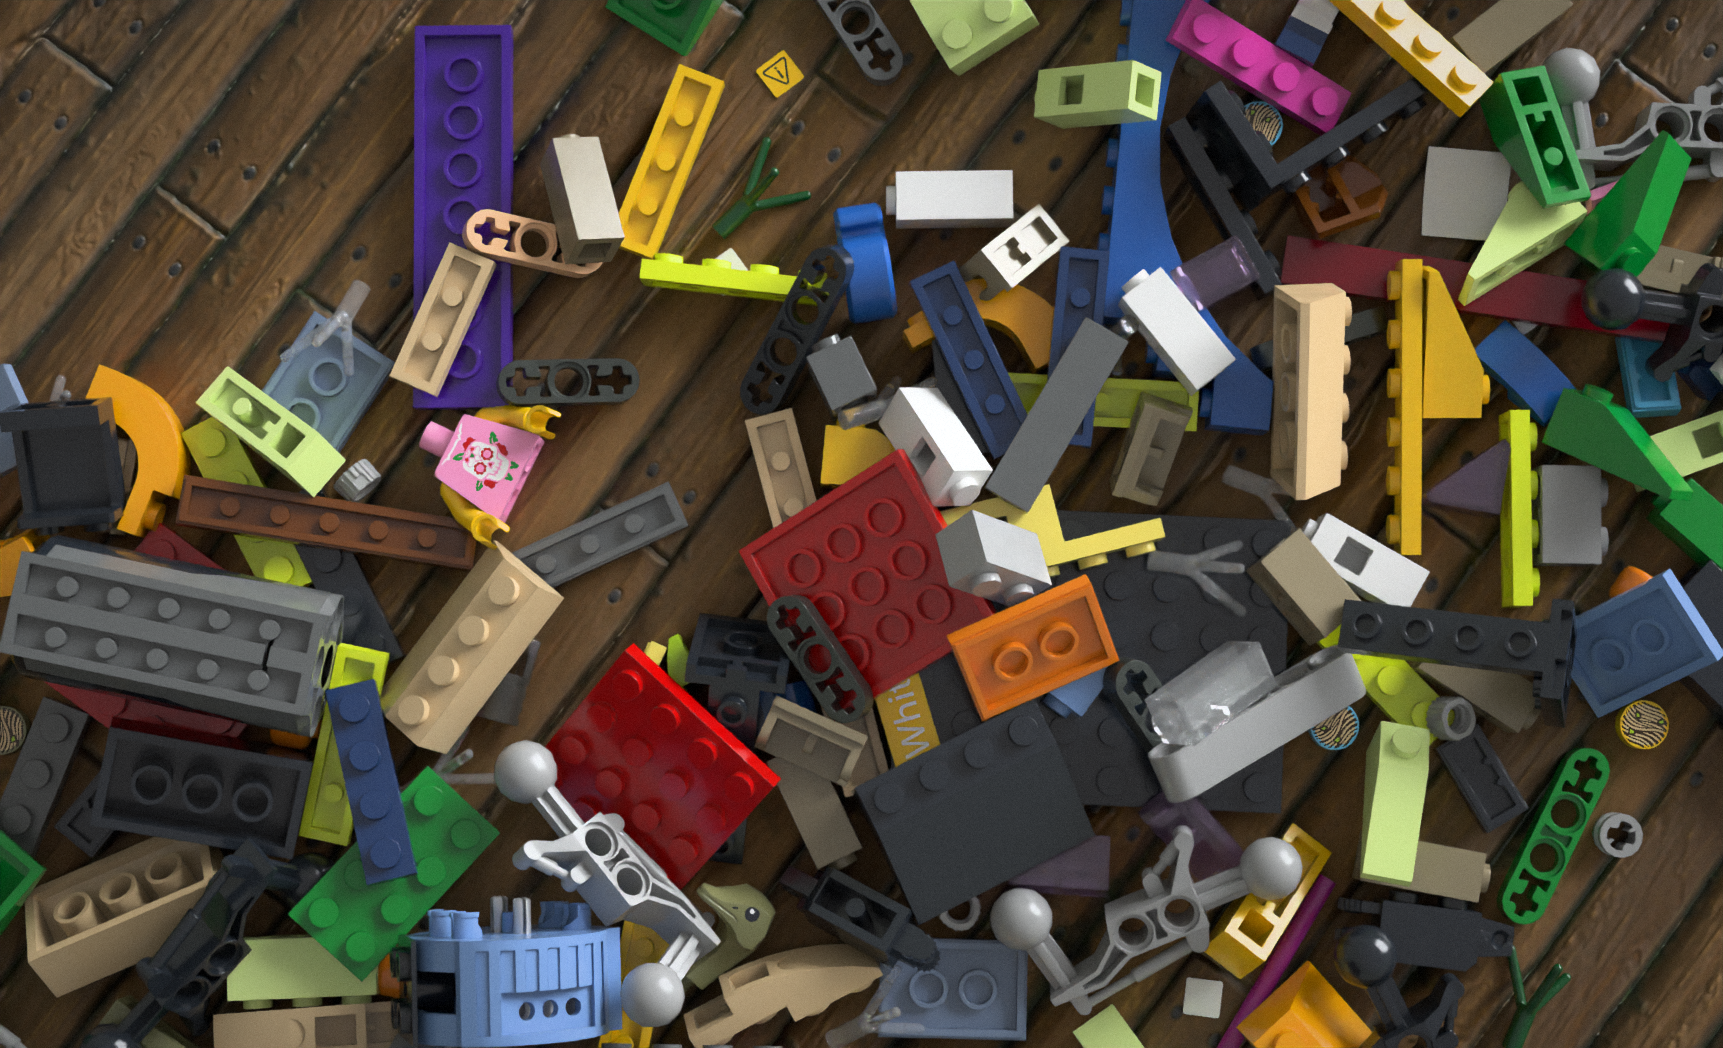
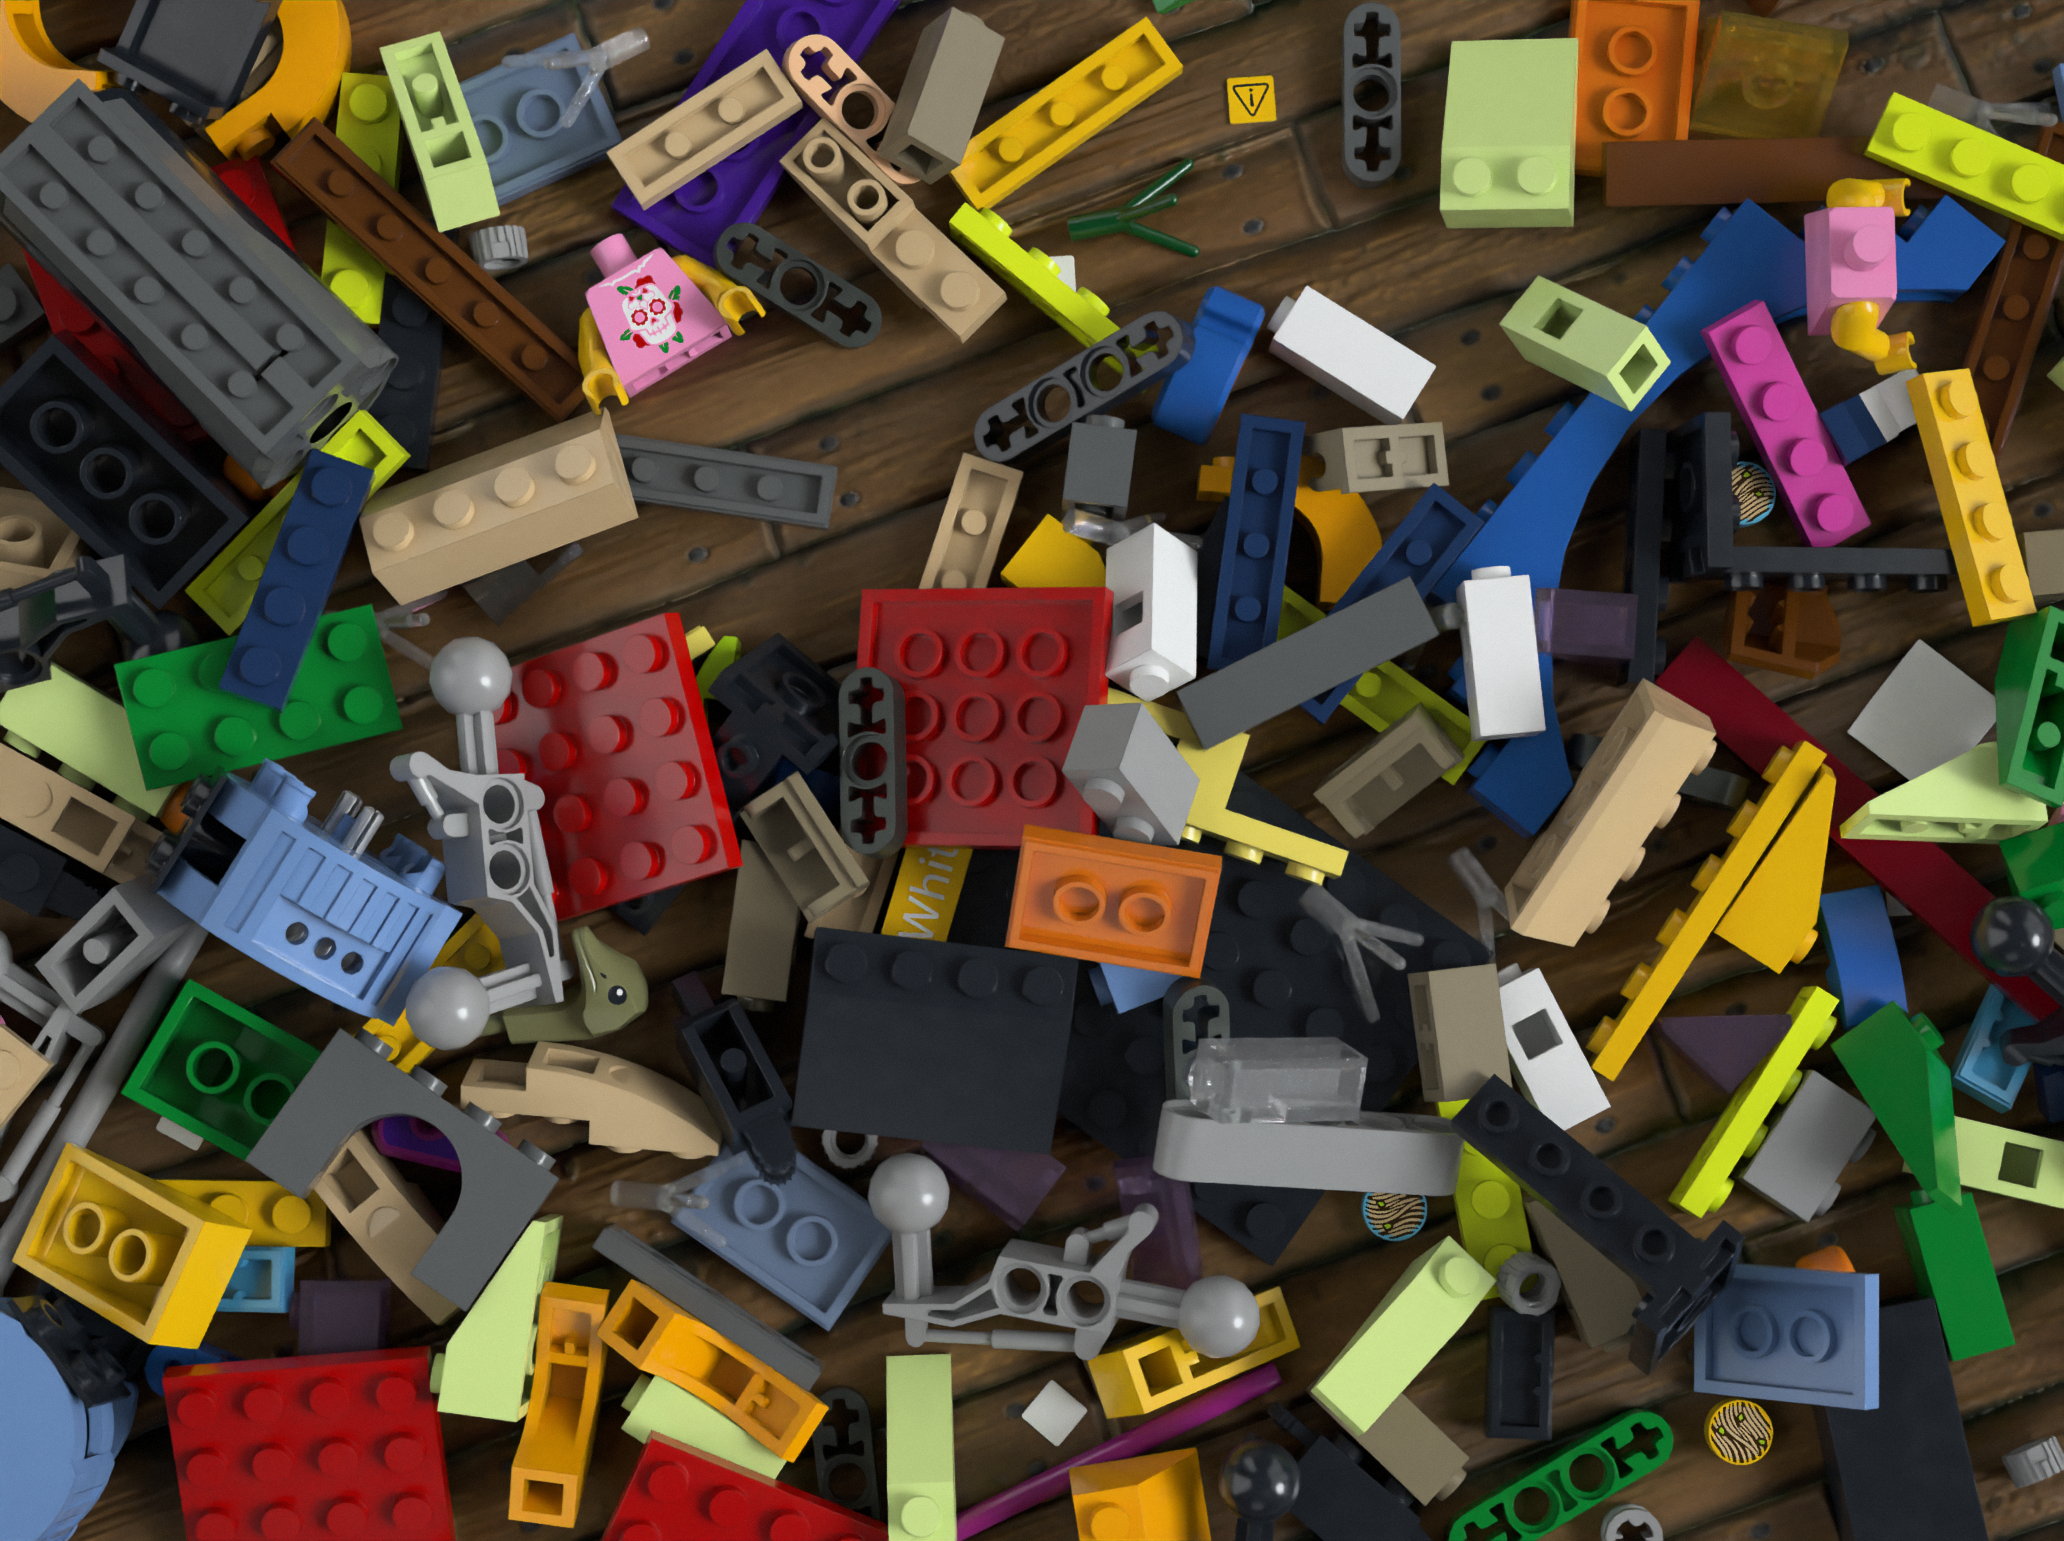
camera: 30 degrees right, 0 degrees up
none -> tan slope [779,117,1007,344]

